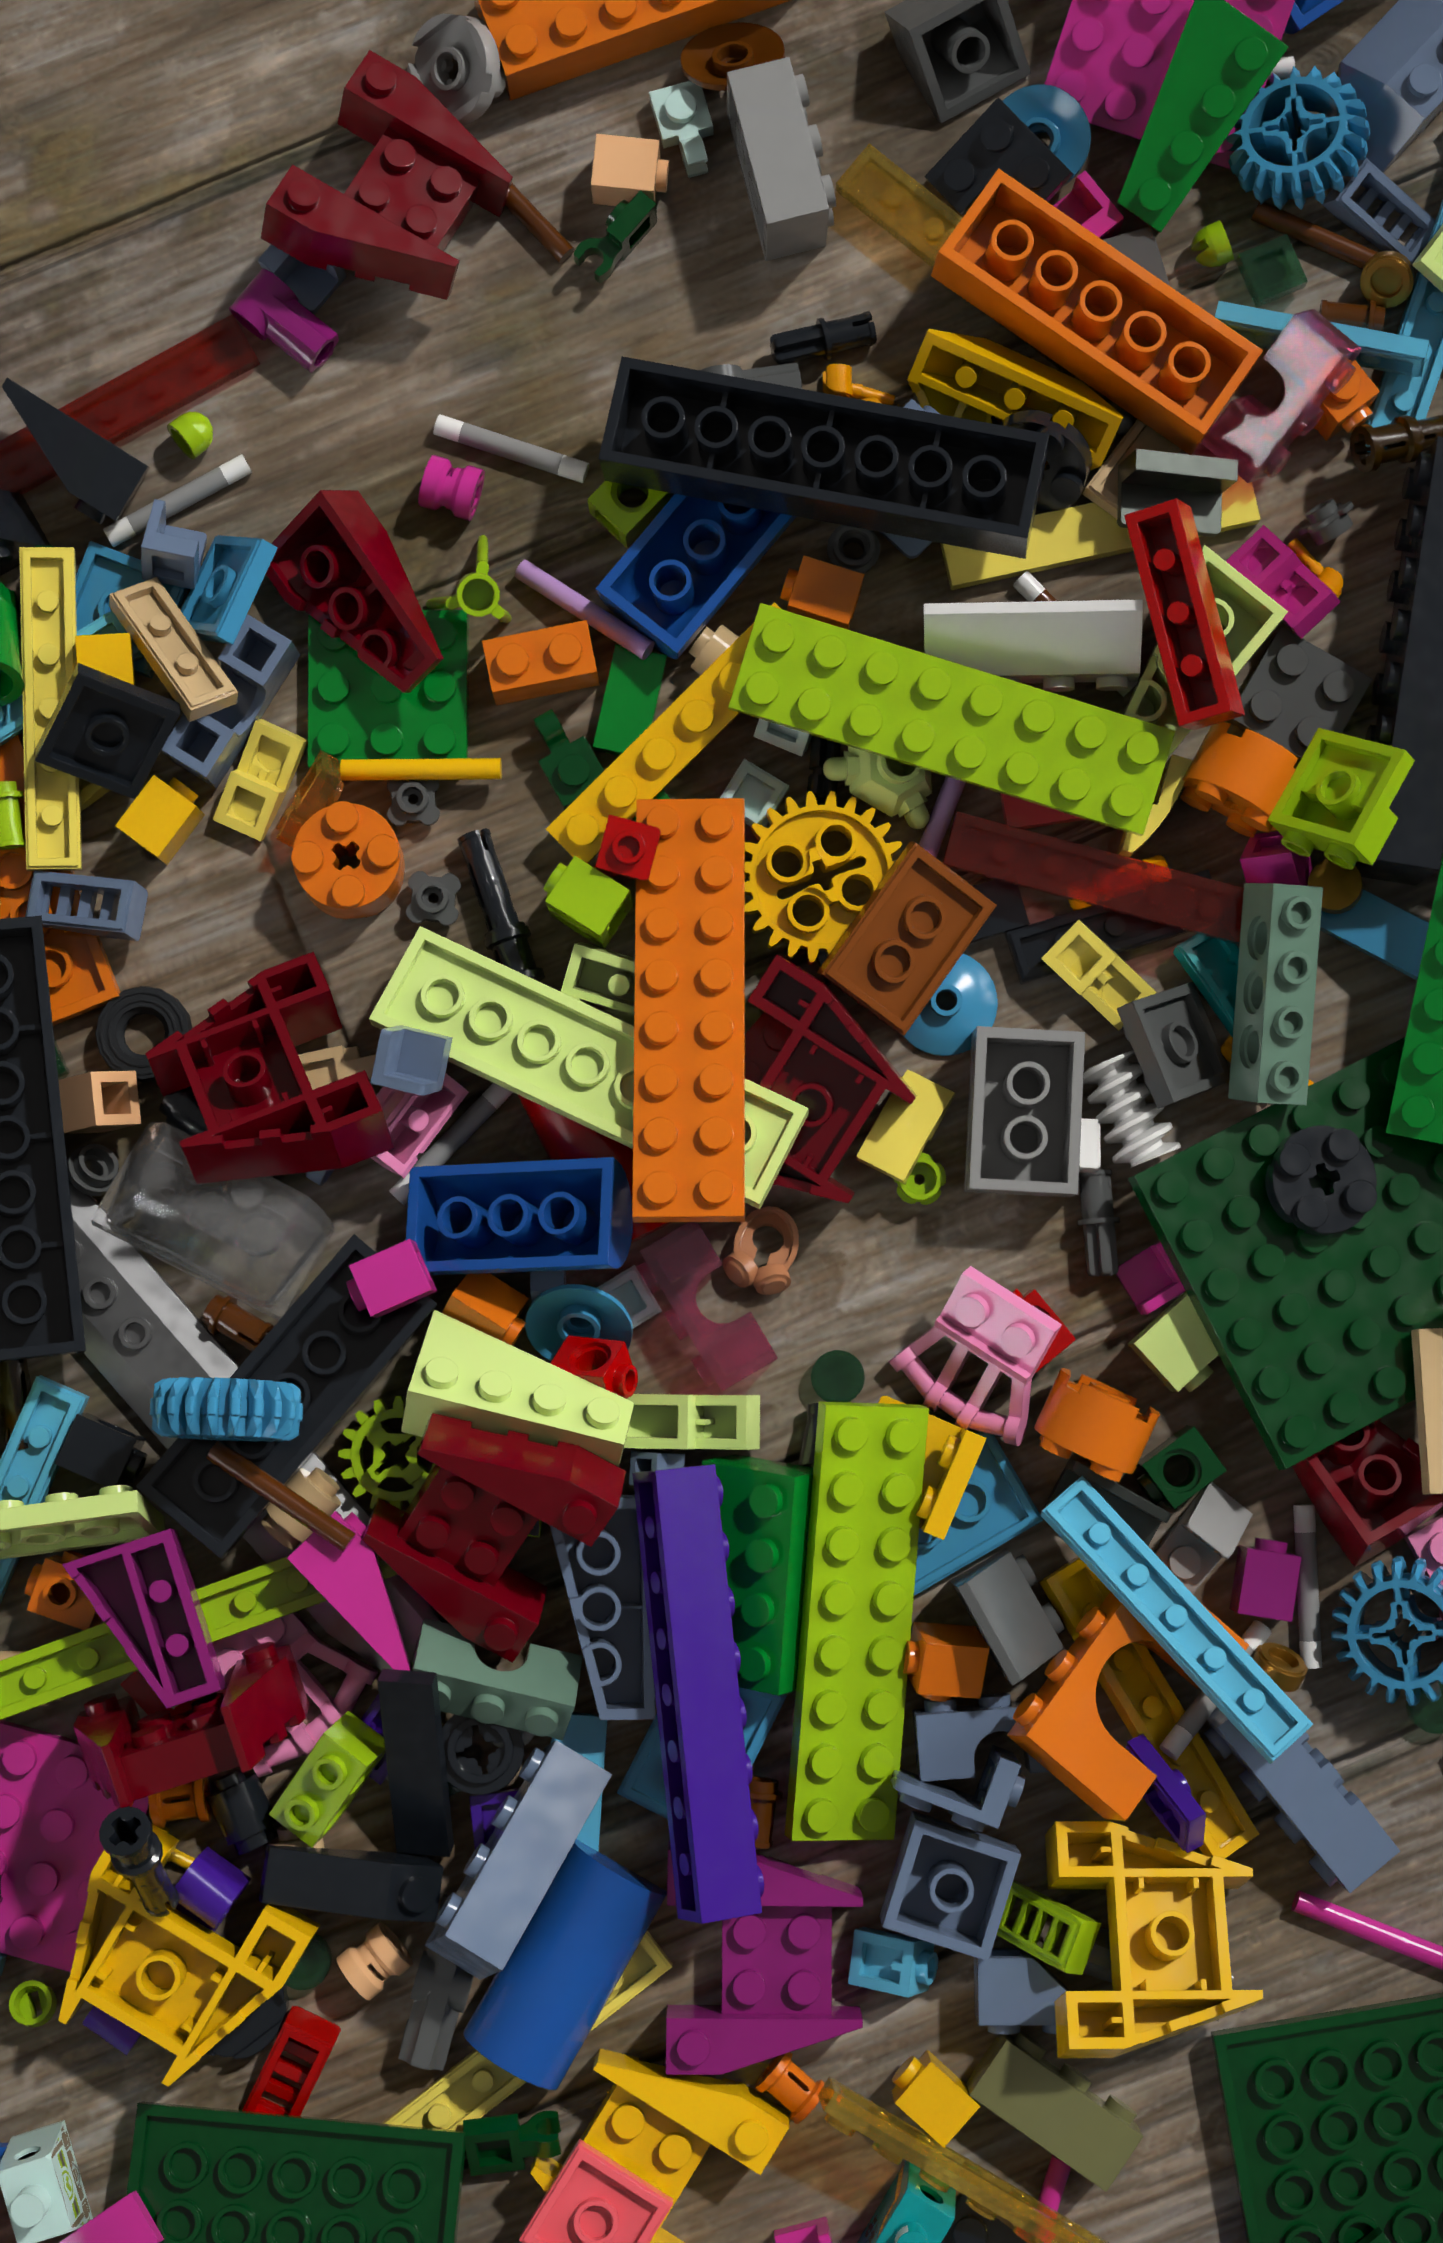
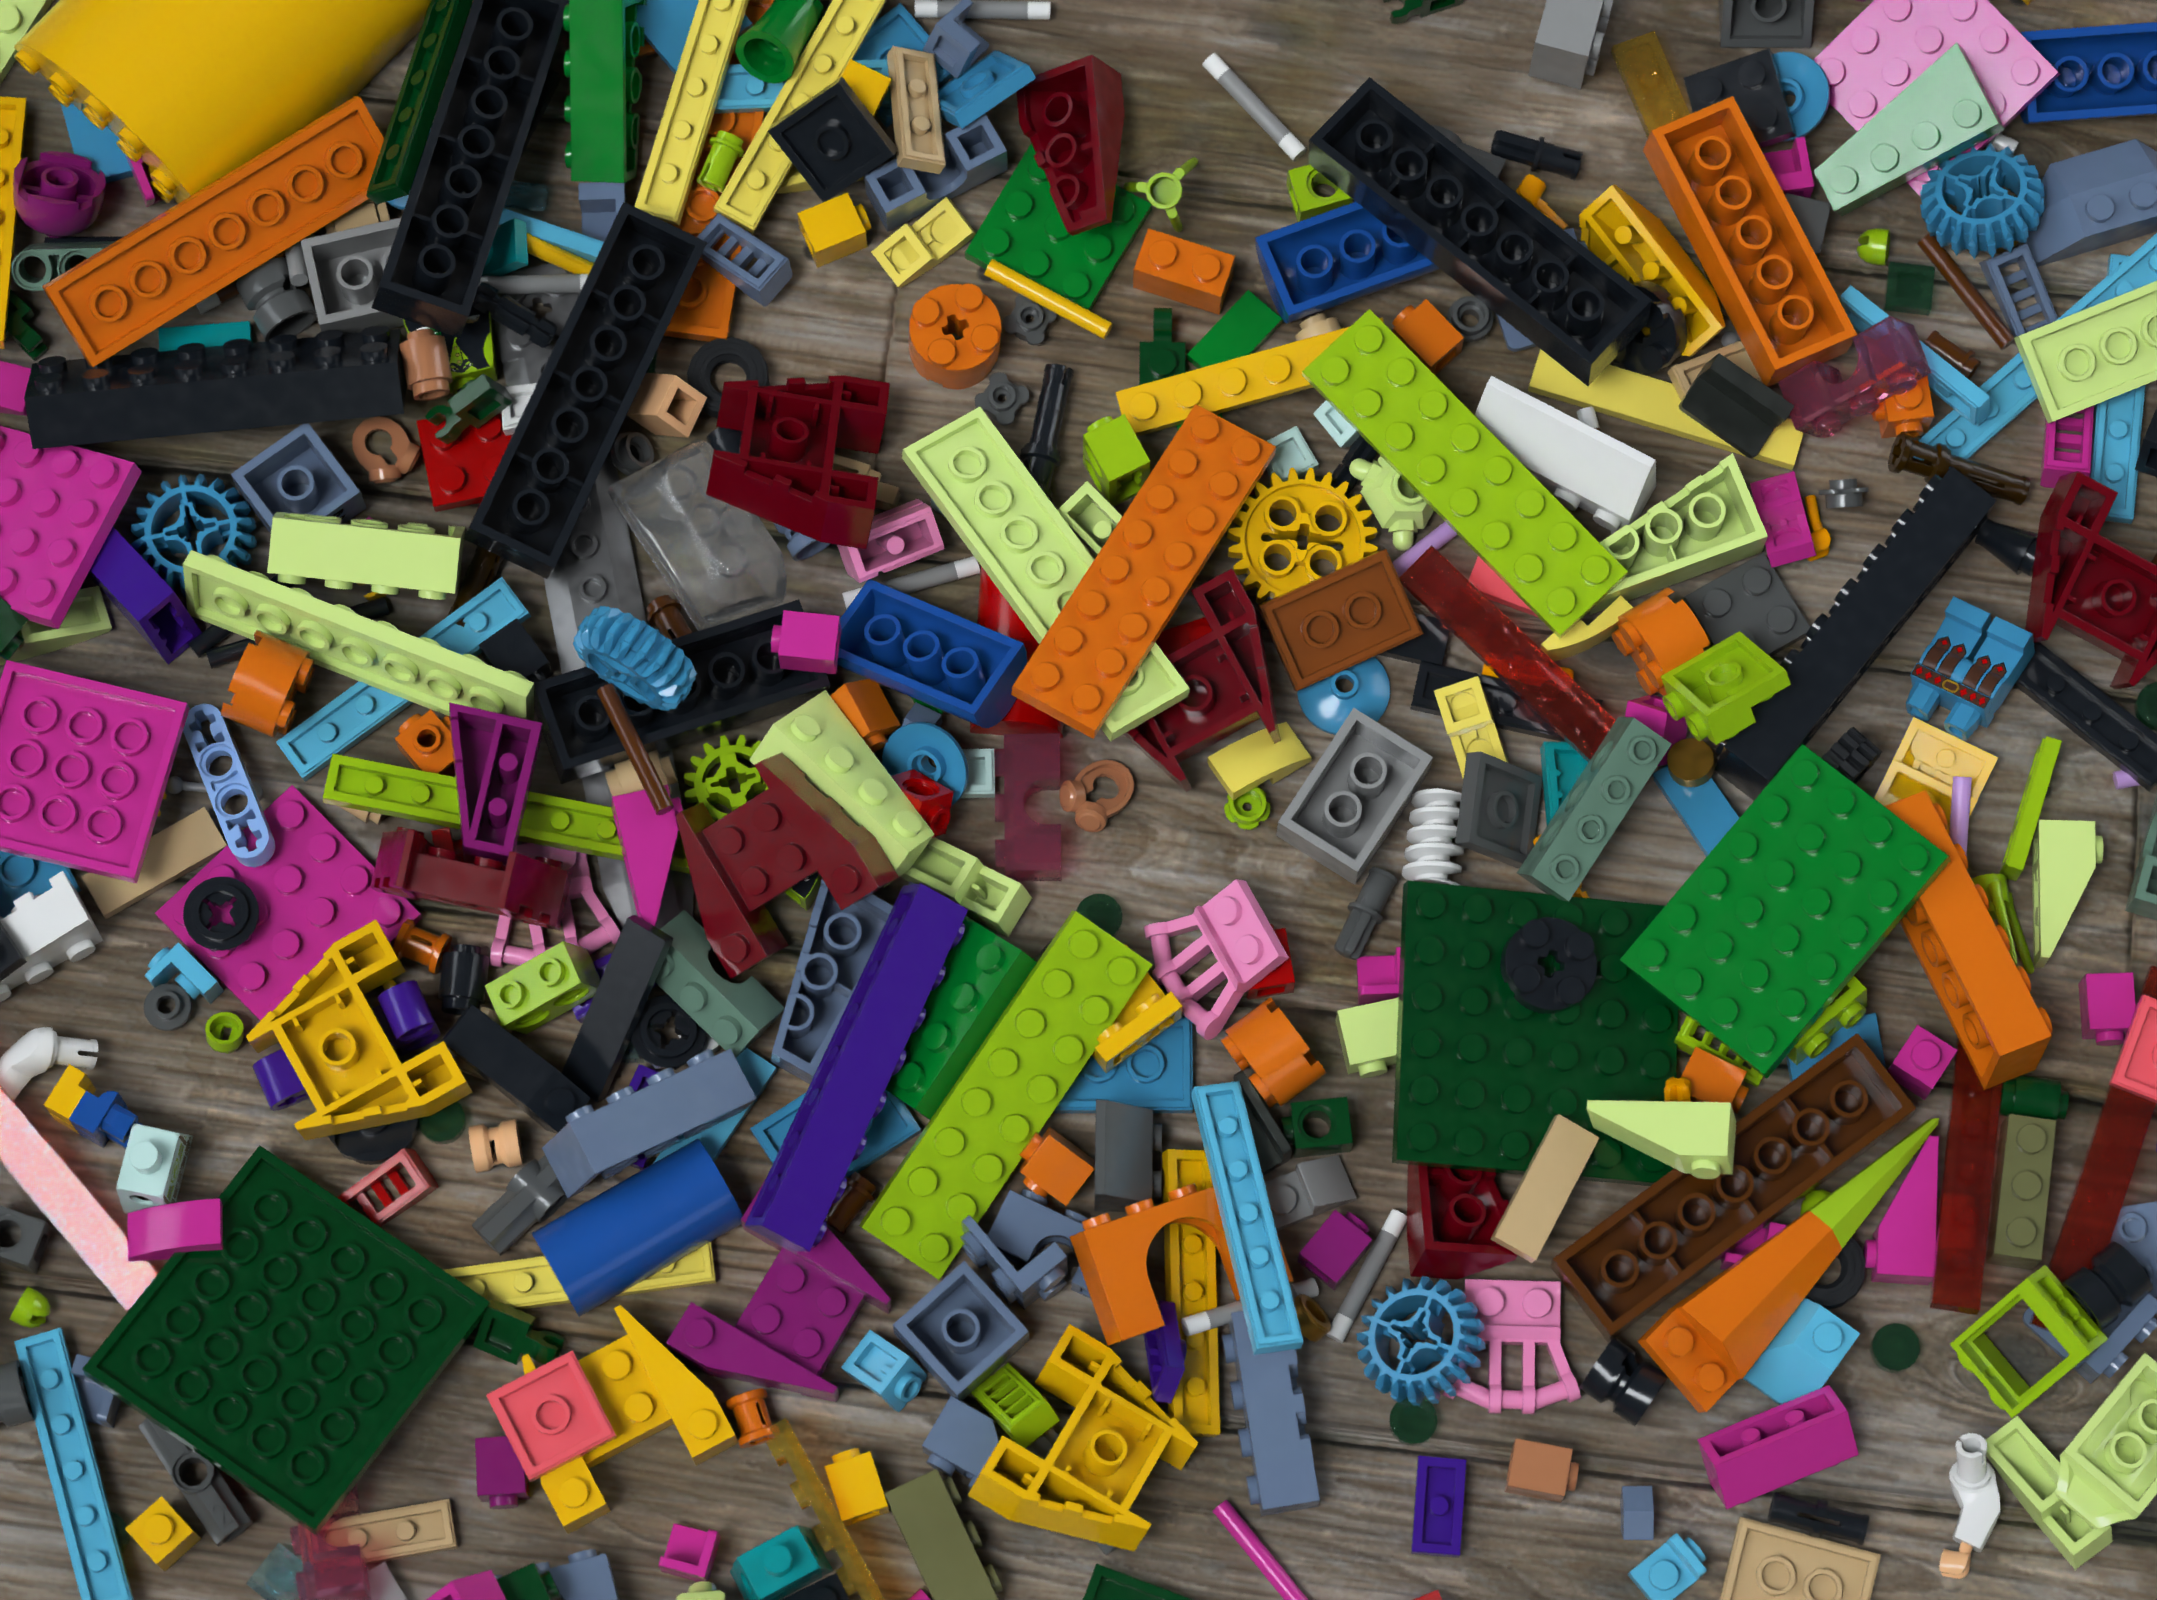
camera: 30 degrees right, 10 degrees down
black pin [99,1807,179,1917] -> none
clear orange plate [276,750,344,848] -> none
sand blue panel [370,1025,453,1096] -> none
dark pink wheel [418,455,485,521] -> none
lavender bar [514,559,655,660] -> none
red bracket [595,814,661,881] -> none
white tile [1079,1118,1101,1173] -> none
red brick [1124,498,1245,731] -> none
pearl gold tile [1360,251,1415,308] -> none

